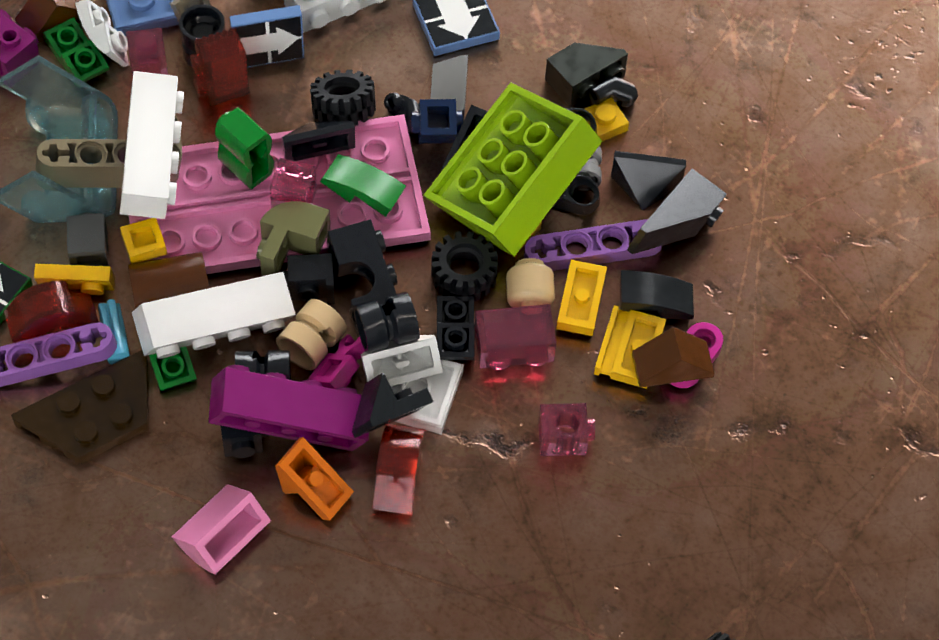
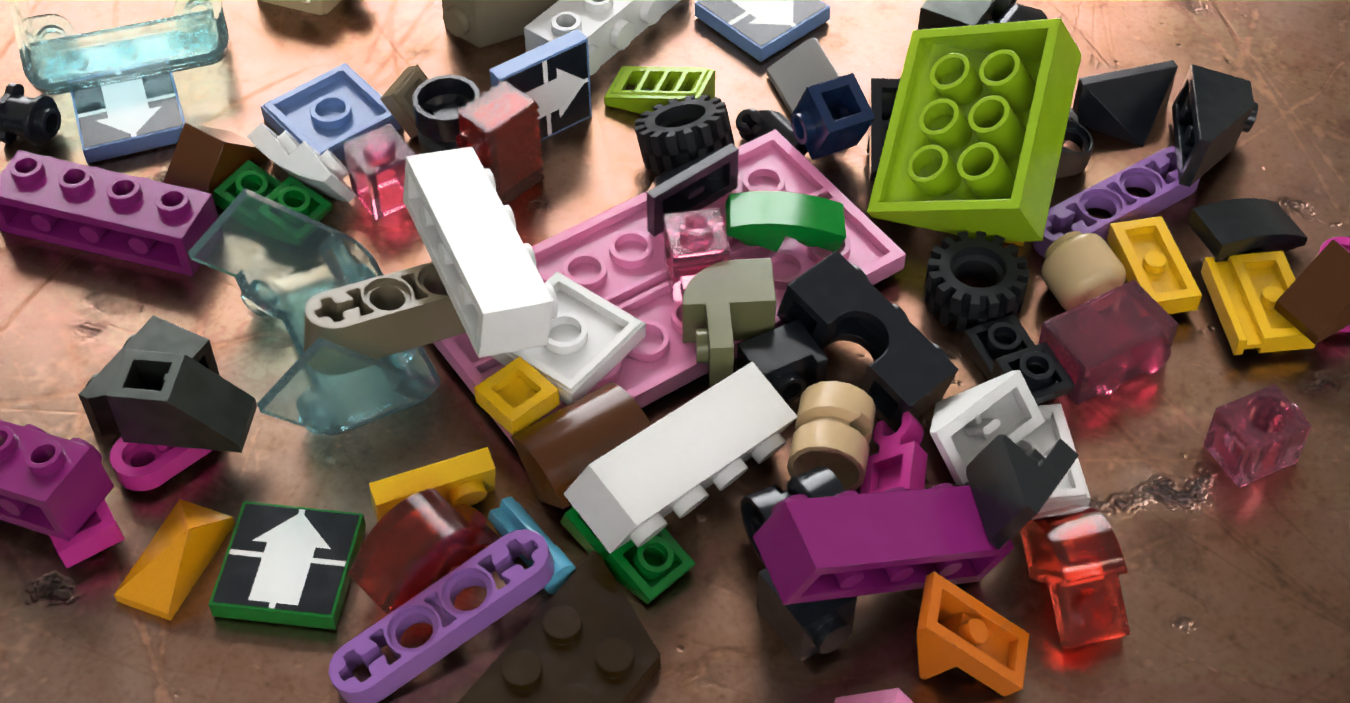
camera: 20 degrees left, 10 degrees down
dark grey brick [66,212,109,266] -> none
green brick [215,107,274,190] -> none
black wheel [354,292,420,353] -> none
none -> white tile [490,272,646,405]
none -> lime slope [604,66,716,114]

